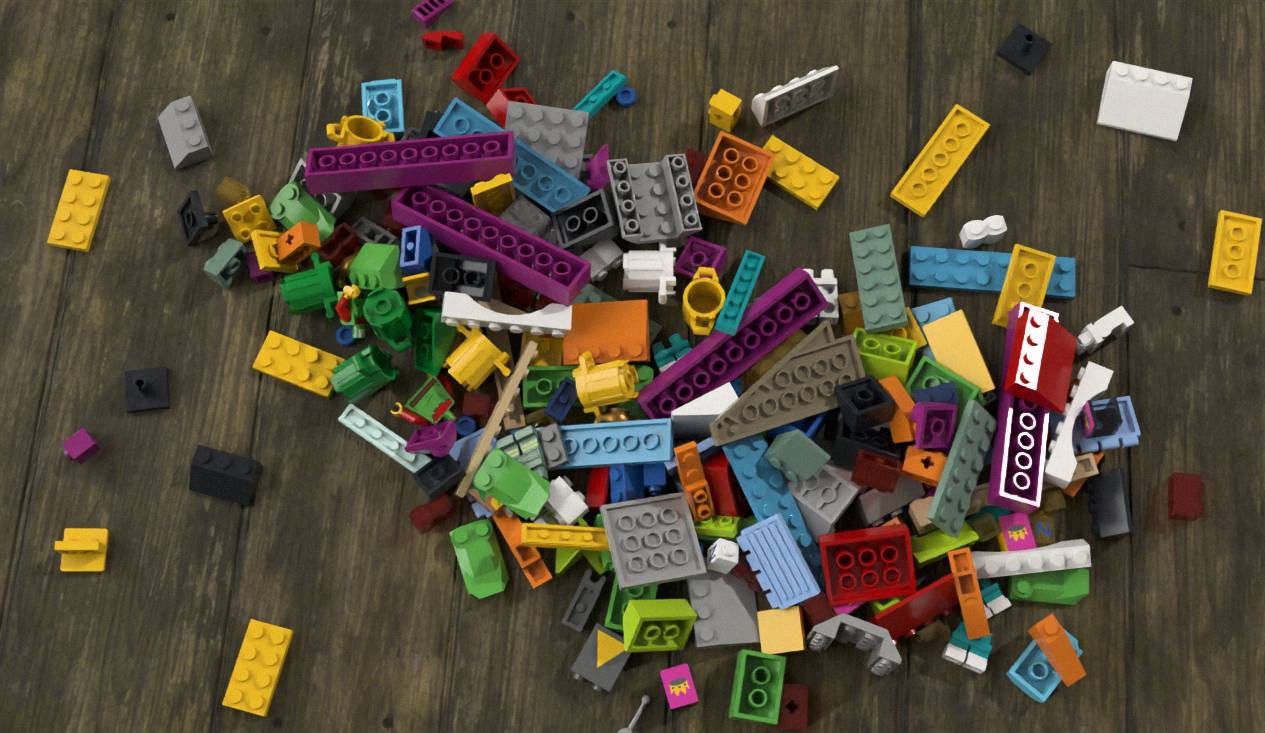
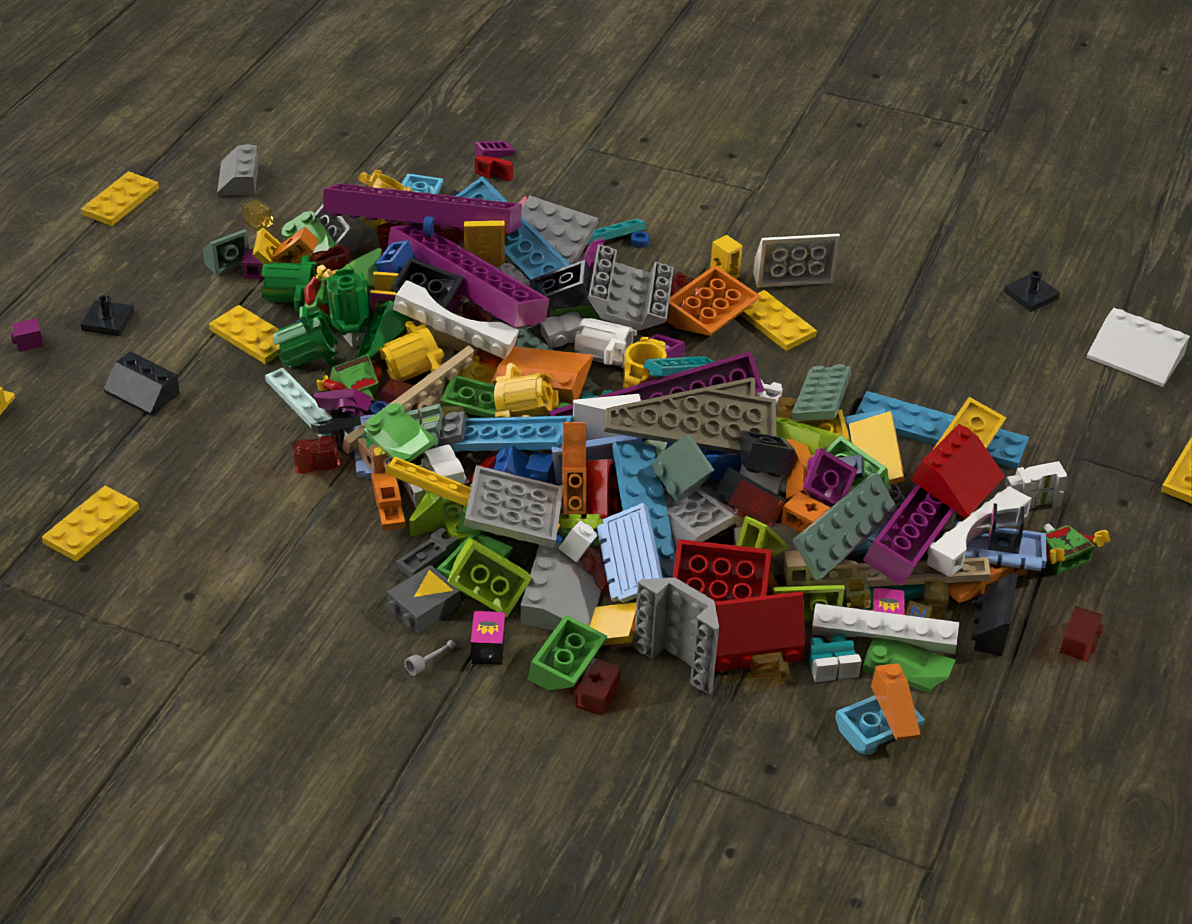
camera: 15 degrees right, 30 degrees down
black tile [177,191,218,247] -> none
yellow bracket [223,195,277,244] -> none
bright green slope [449,519,510,599] -> none
red slope [450,33,520,105] -> none
dark blue plate [544,377,579,424] -> none
yellow plate [890,104,990,218] -> none
hips [941,622,993,674] -> none
orange slope [947,547,991,640] -> none
white brick [959,215,1007,249] -> none
none -> blue tile [423,216,435,237]
none -> lime slope [737,516,791,557]
none -> torso [1040,524,1110,575]

